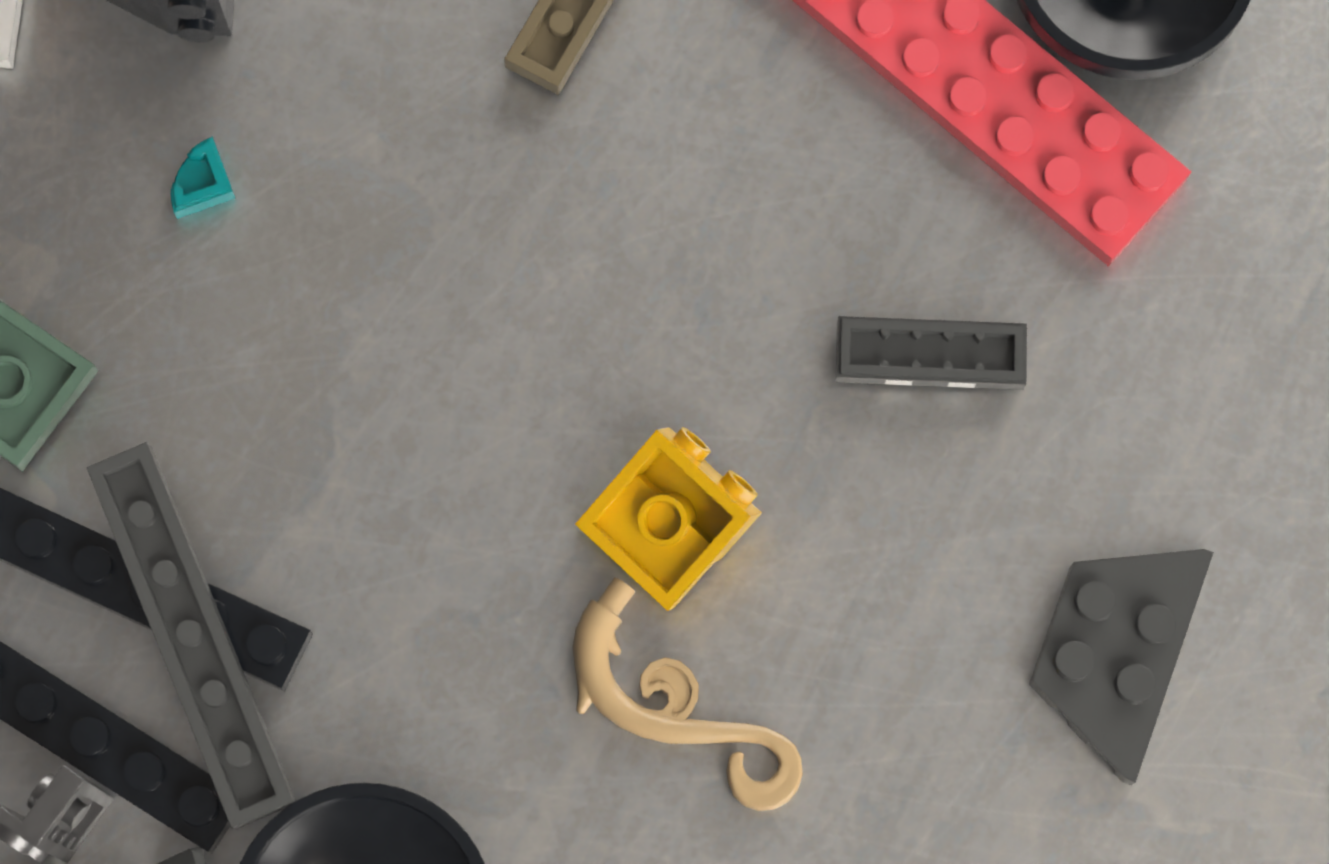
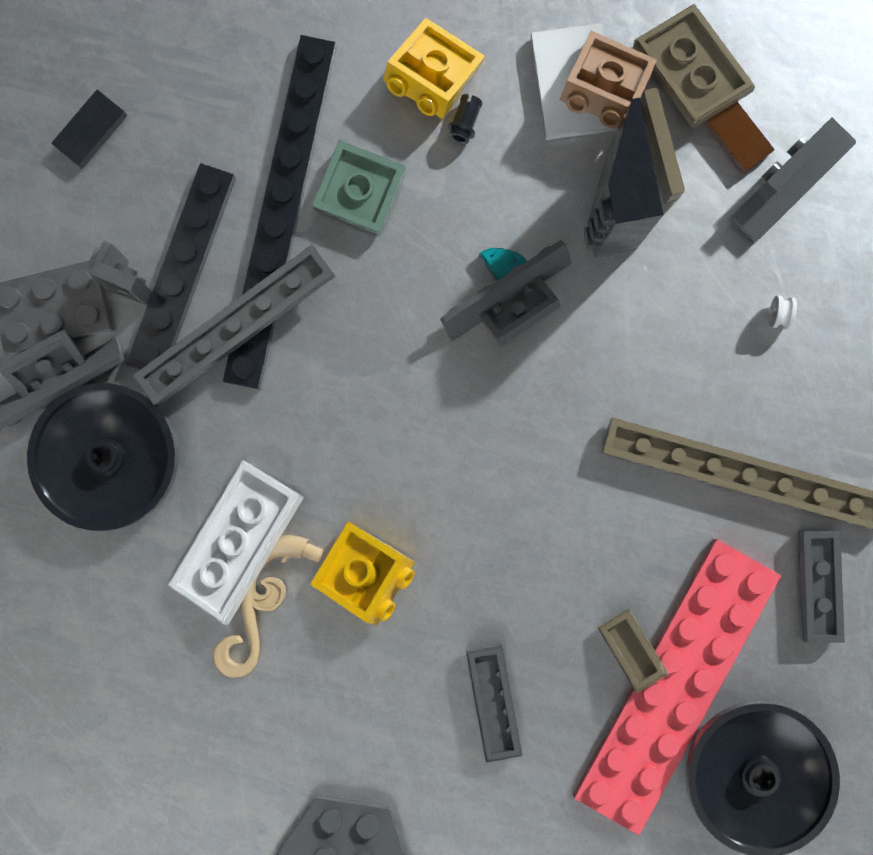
camera: 85 degrees right, 10 degrees up
none -> white tile [168,460,304,625]
none -> dark grey bracket [440,240,571,346]
none -> dark tan tile [598,609,670,693]

